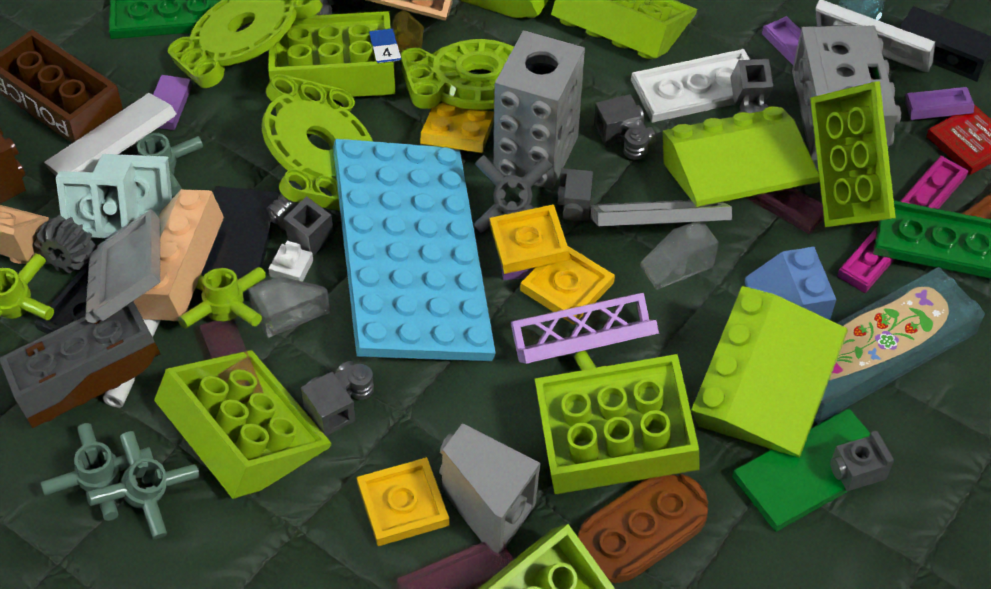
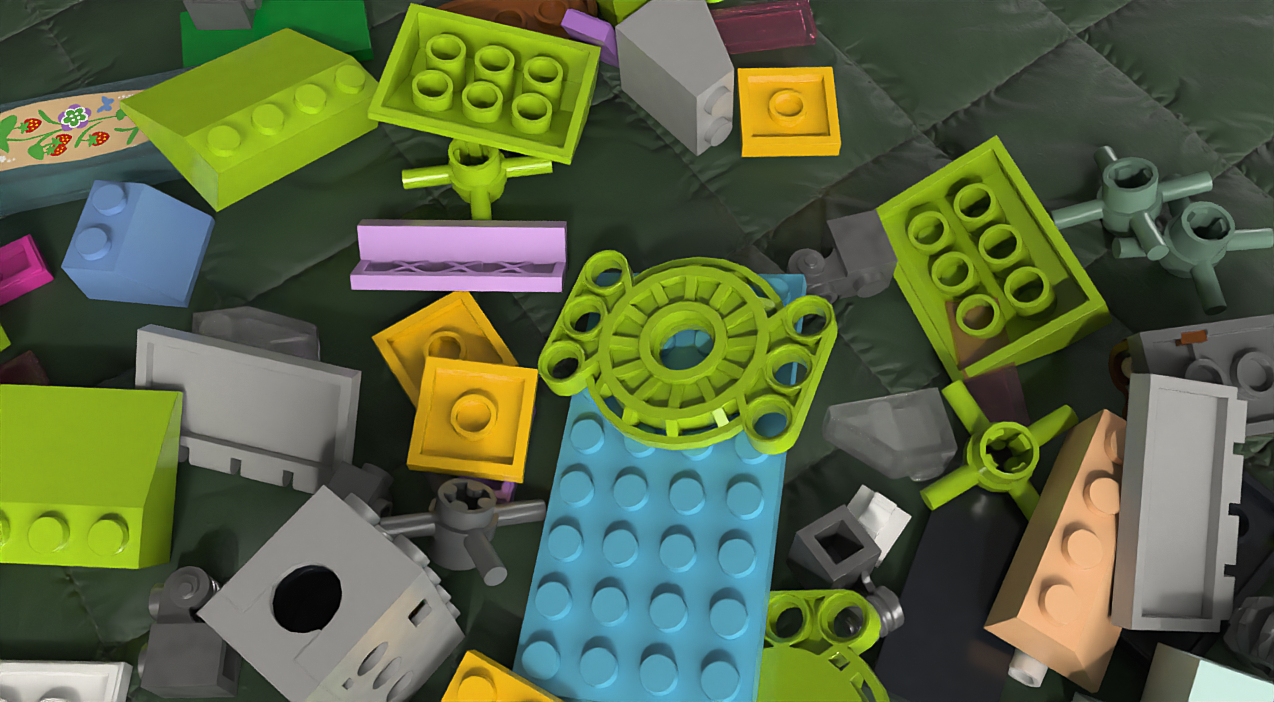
camera: 160 degrees left, 10 degrees up
none -> lime piece [537,250,838,455]
none -> medium lavender tile [560,8,619,68]

